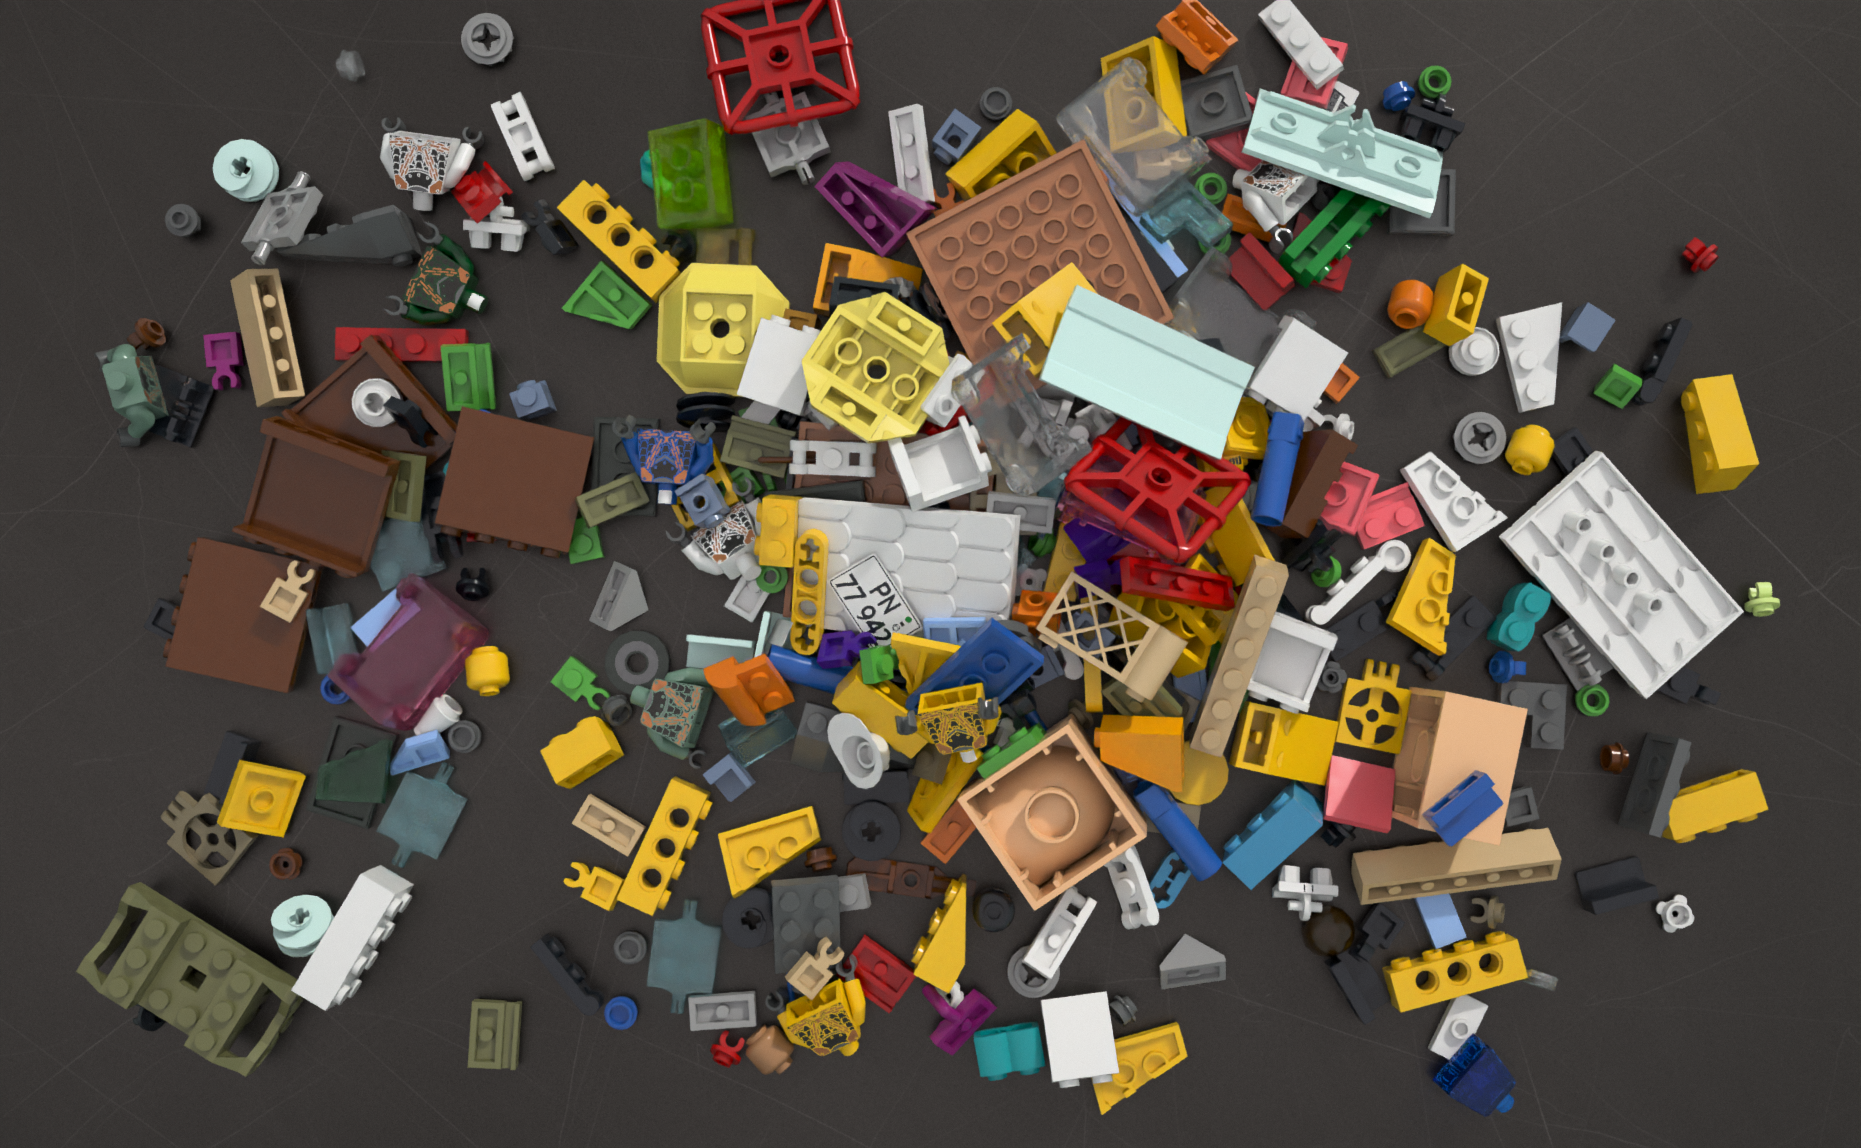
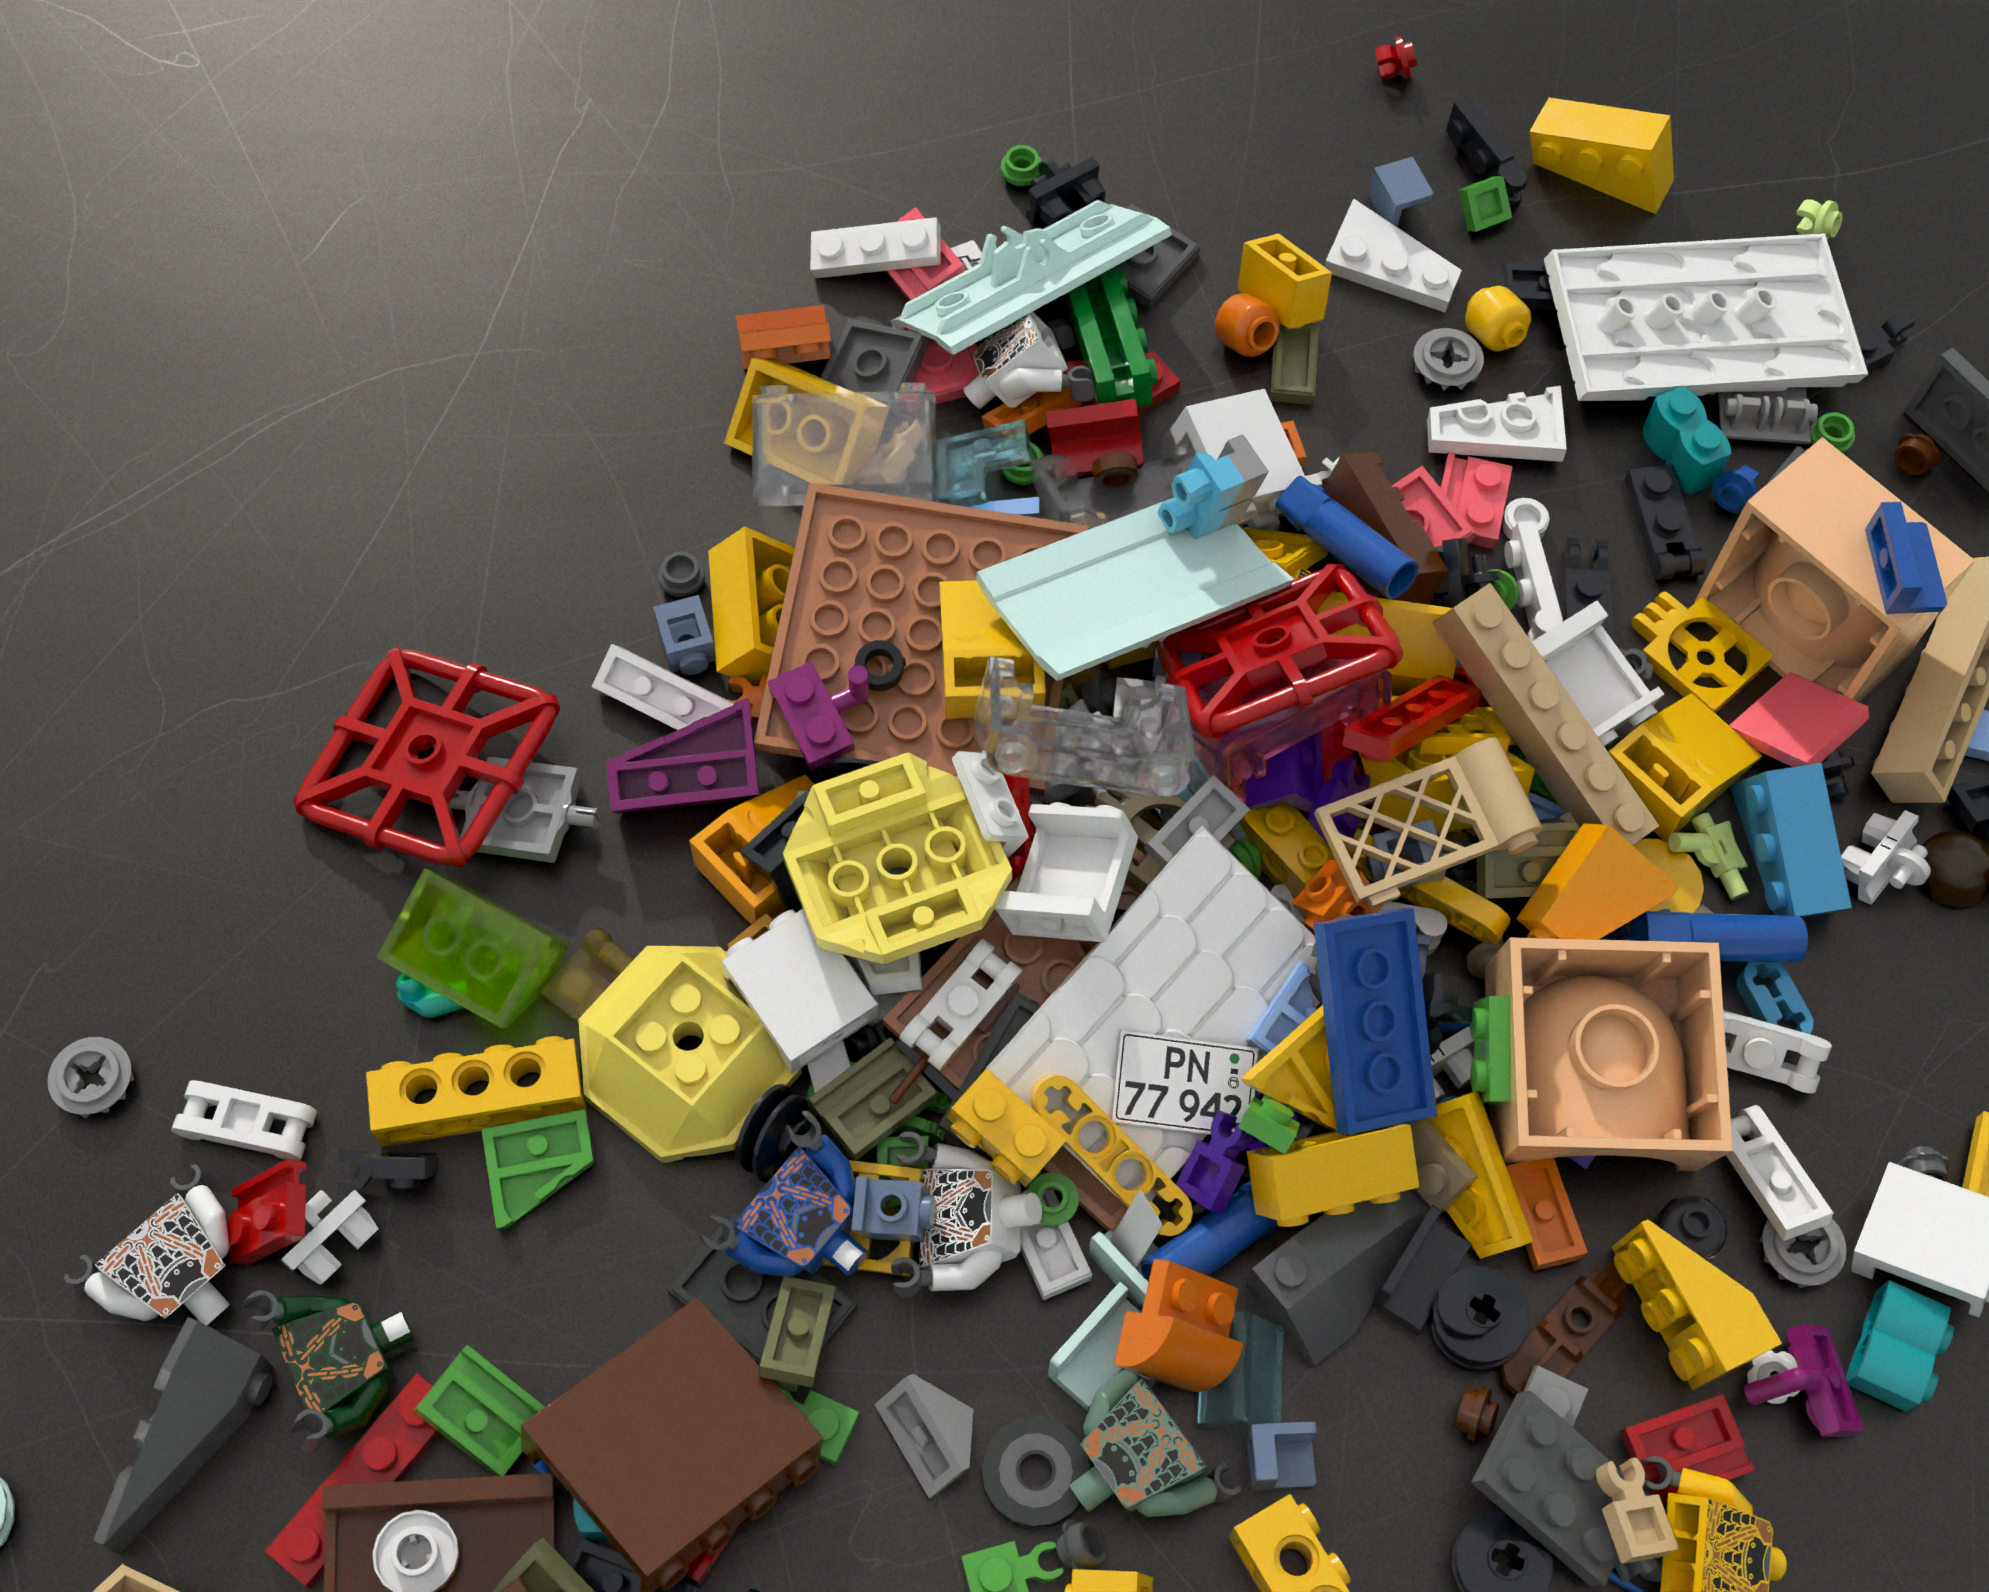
camera: 55 degrees left, 25 degrees down
light grey plate [241,171,323,265] -> none
black plate [383,396,439,448] -> none
sand blue brick [509,380,557,422] -> none
black plate [660,228,697,261] -> none
yellow wing [718,806,822,899] -> none
white piece [827,713,890,789] -> none
torso [895,682,1002,763] -> none
light grey slope [1159,934,1226,990] -> none
bright green plate [1194,173,1227,206] -> none
blue plate [1382,81,1415,111] -> none
yellow wing [1386,538,1456,656] -> none
white plate [1448,327,1500,376] -> none
none -> magenta plate [767,661,869,771]
none -> black piece [855,640,906,691]
none -> reddish brown tile [1092,453,1139,489]
none -> medium azure hips [1157,434,1269,539]
none -> yellowish green piece [1668,813,1749,901]

